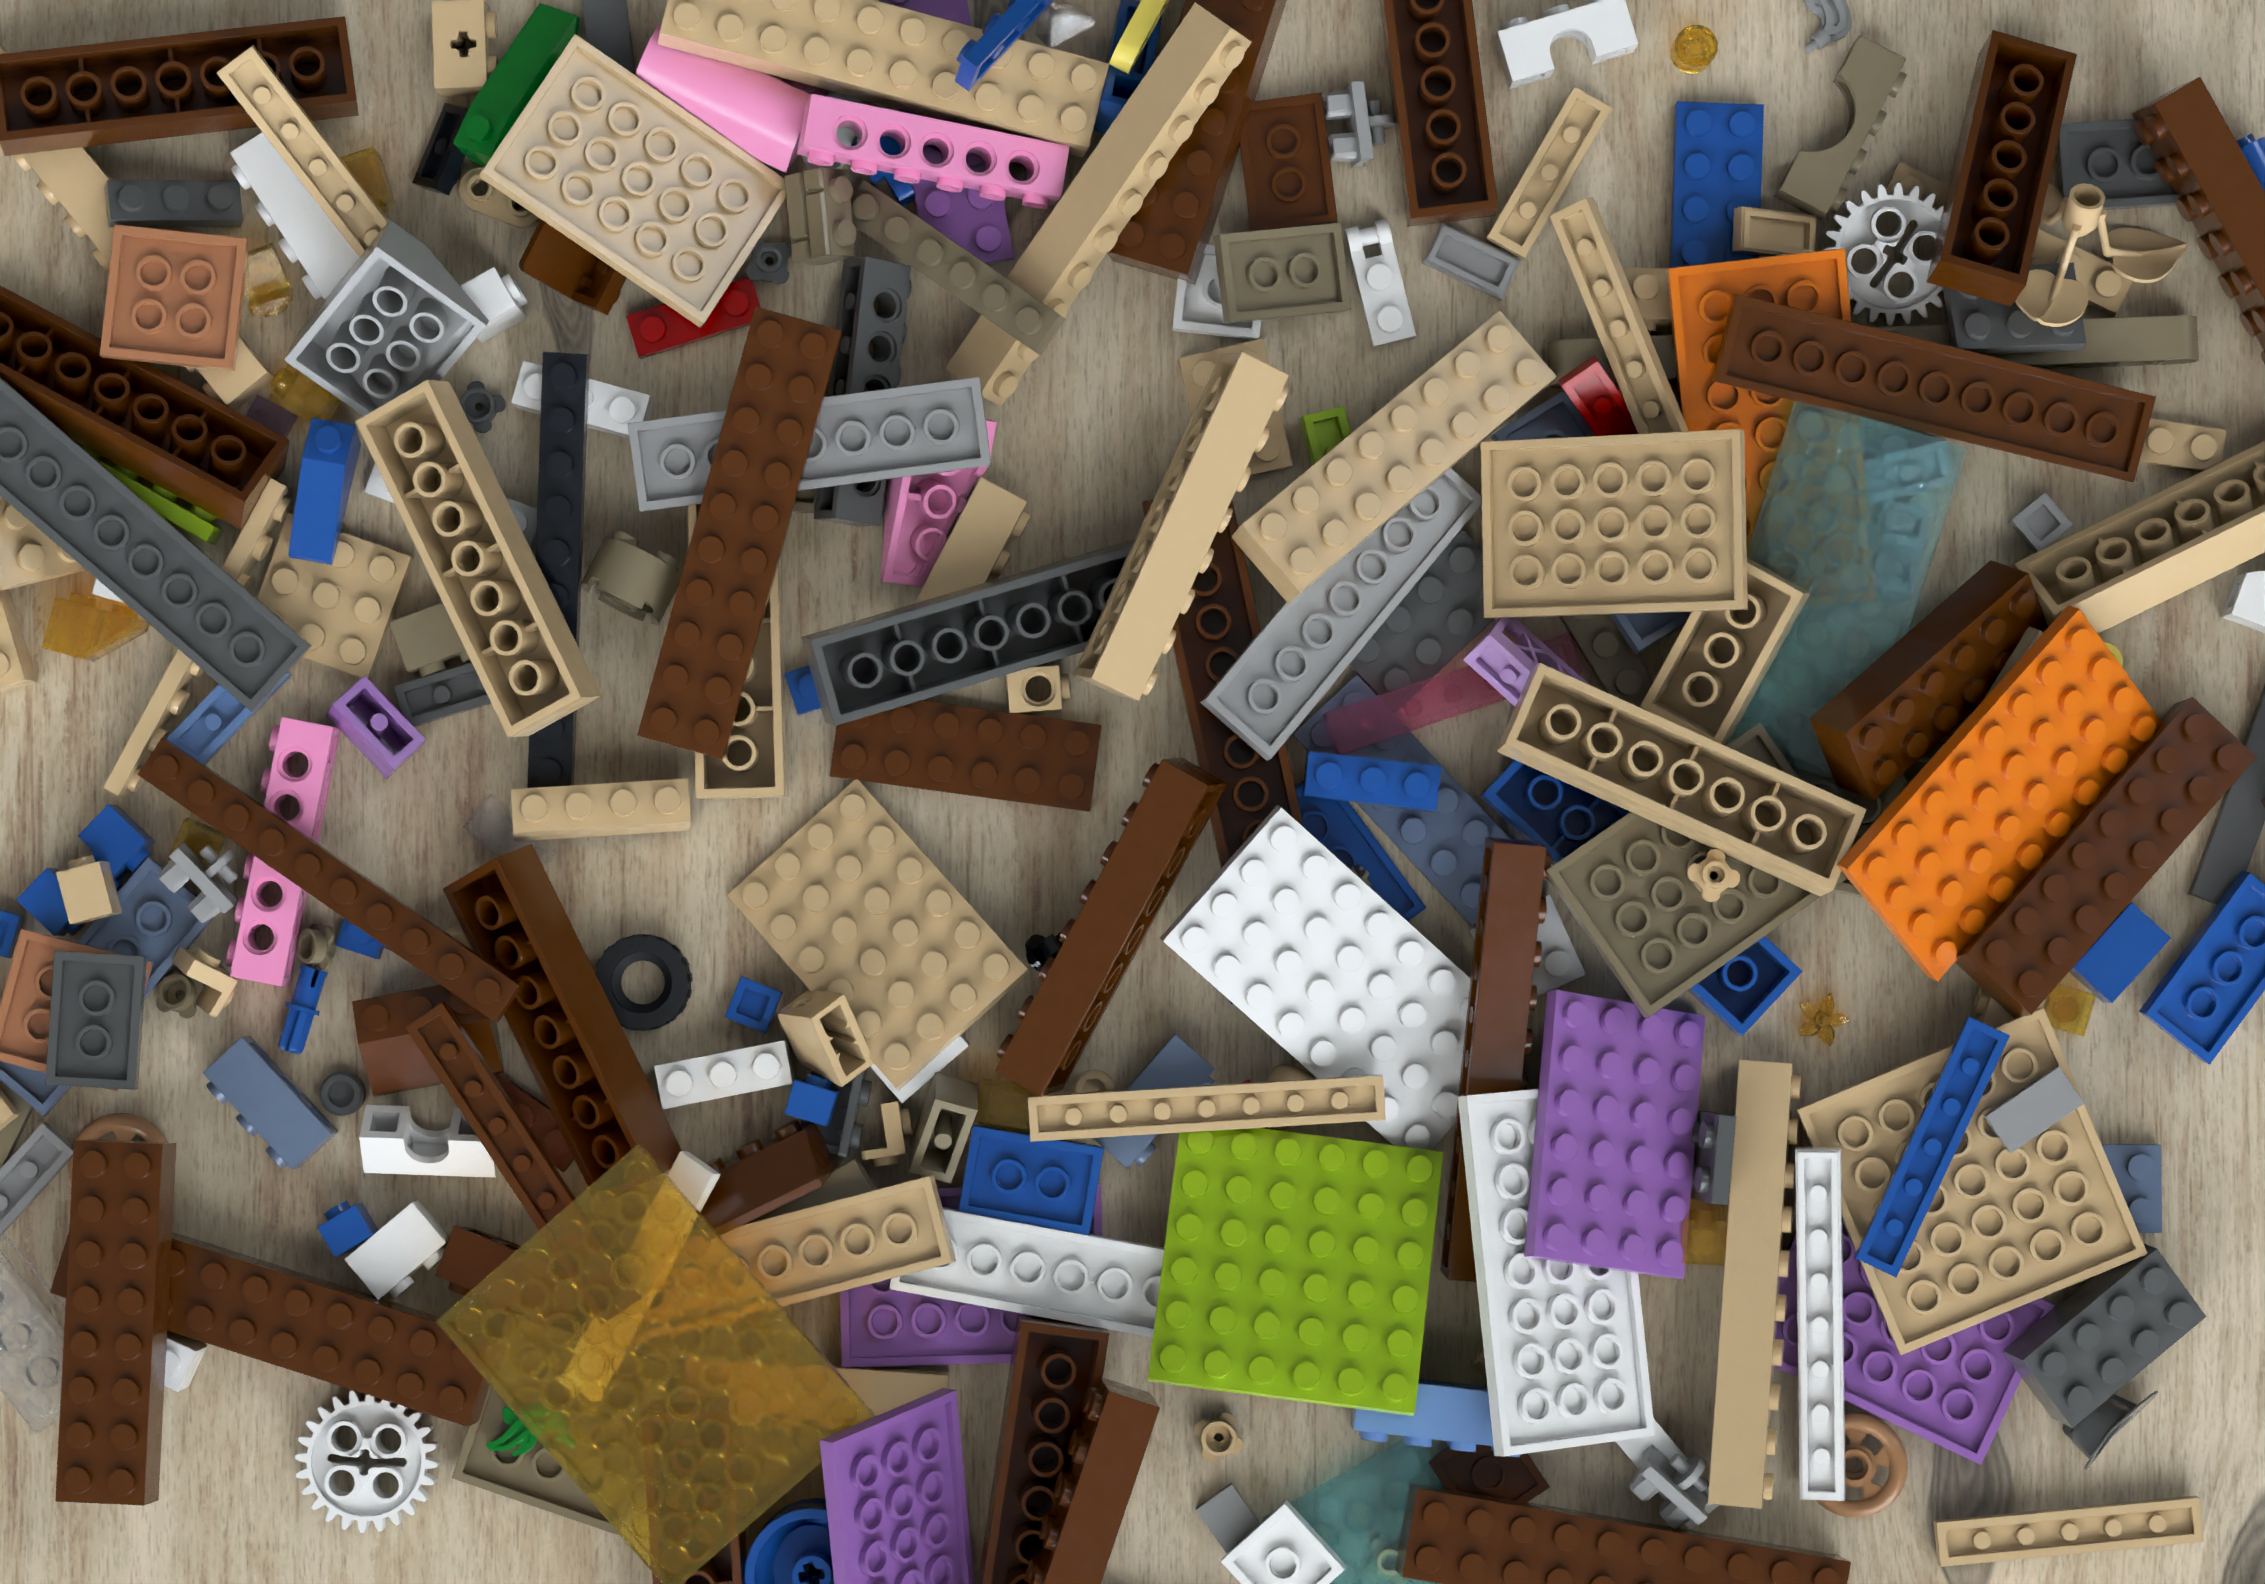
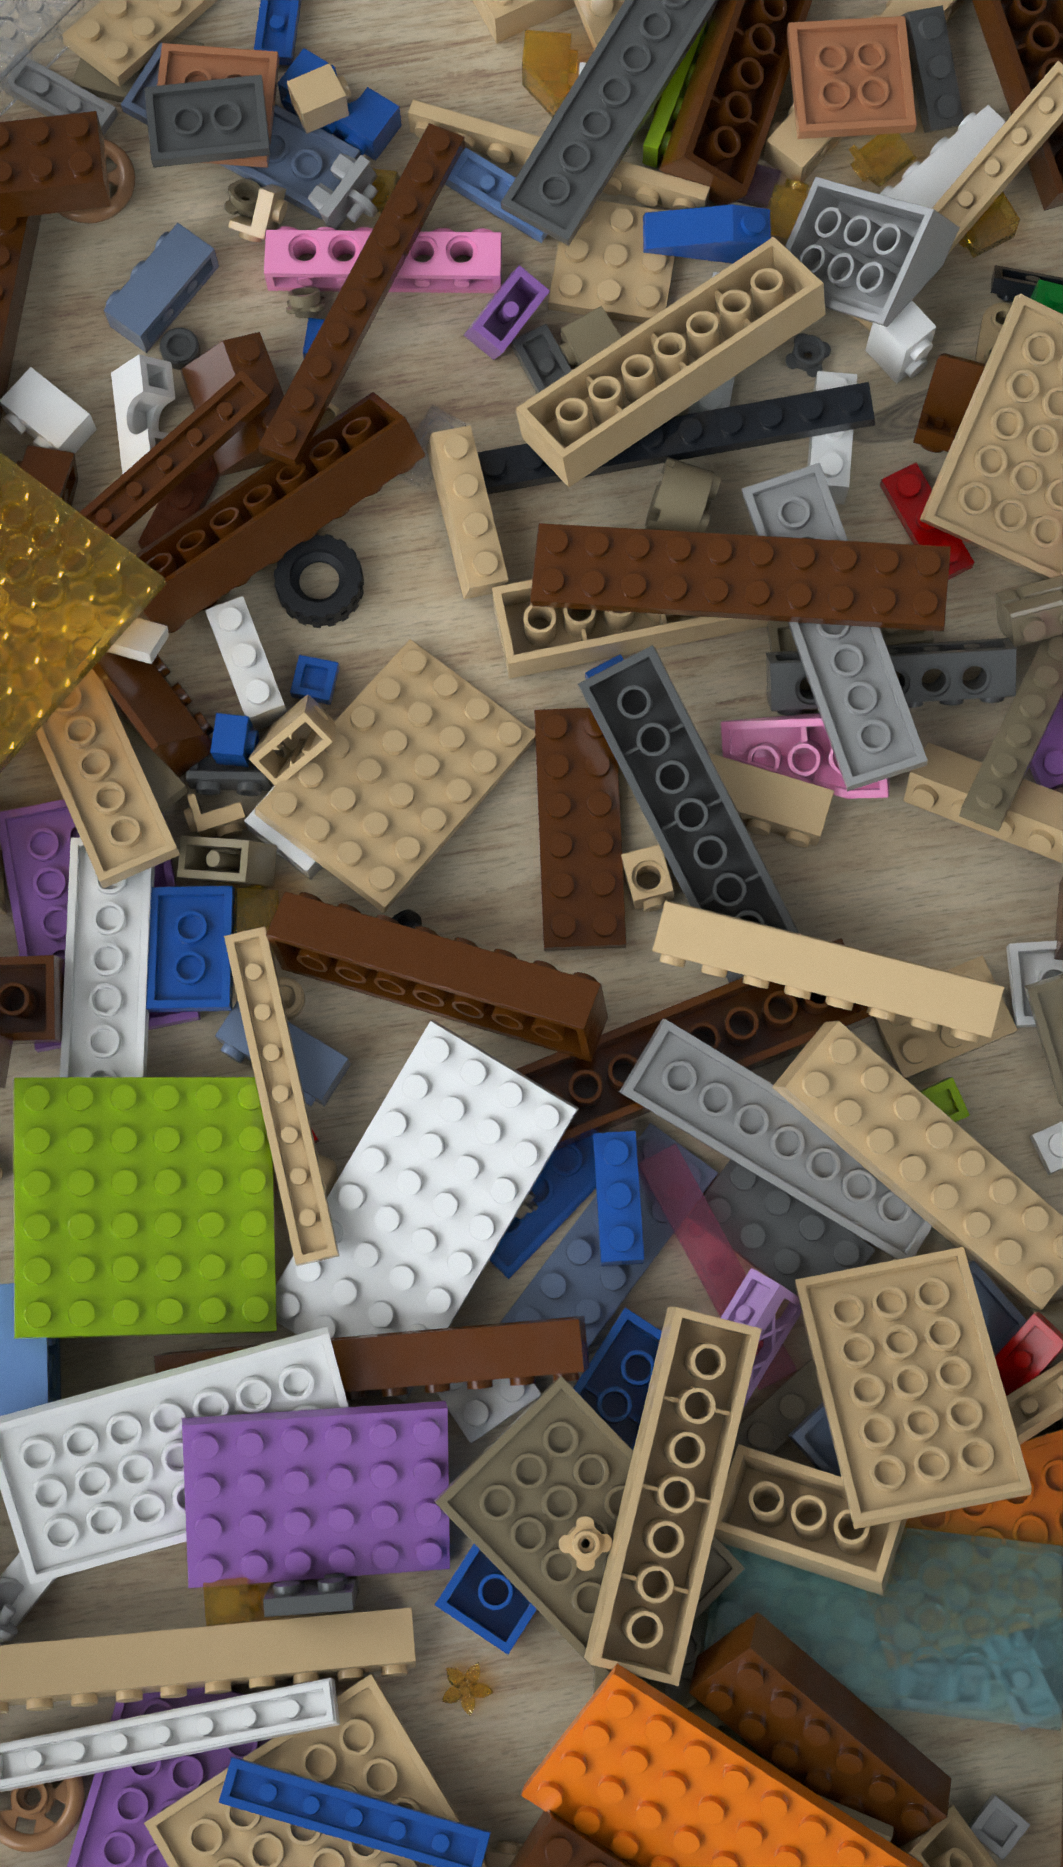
camera: 85 degrees right, 10 degrees down
blue axle [278,965,328,1054] -> none
blue plate [317,1200,379,1257] -> none
dark grey plate [746,239,792,285] -> none

